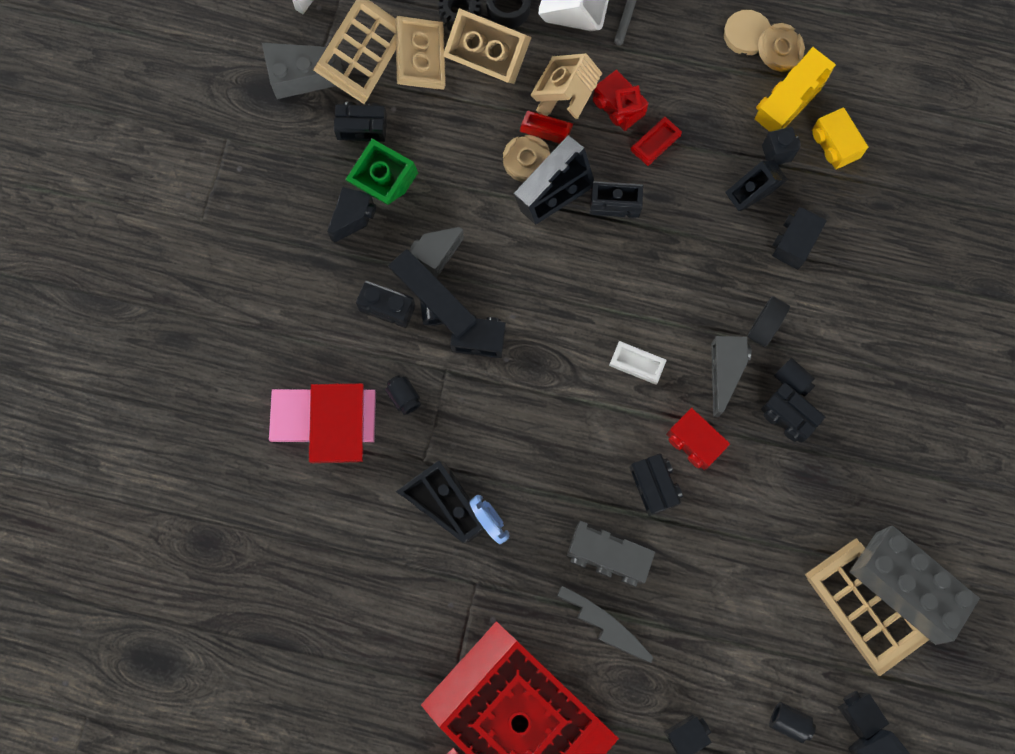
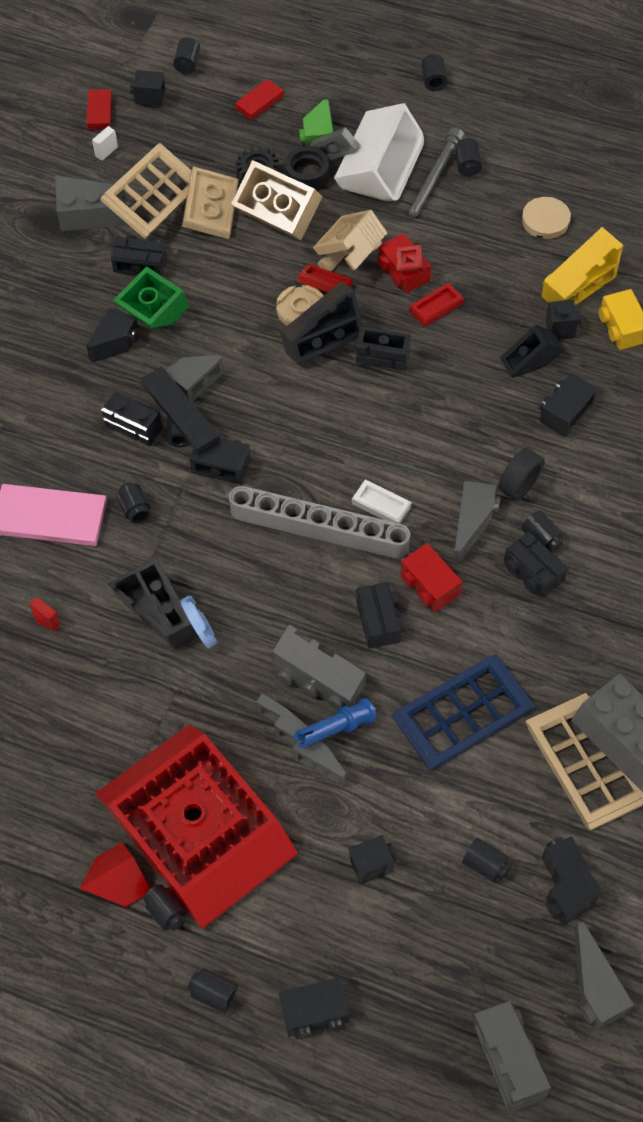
camera: 10 degrees right, 15 degrees down
red tile [309,383,364,463] -> none
tan tile [758,23,805,72] -> none
none -> red tile [29,597,60,632]
none -> light grey beam [229,486,410,558]
none -> blue pin [295,698,376,748]
none -> dark blue piece [392,654,536,771]

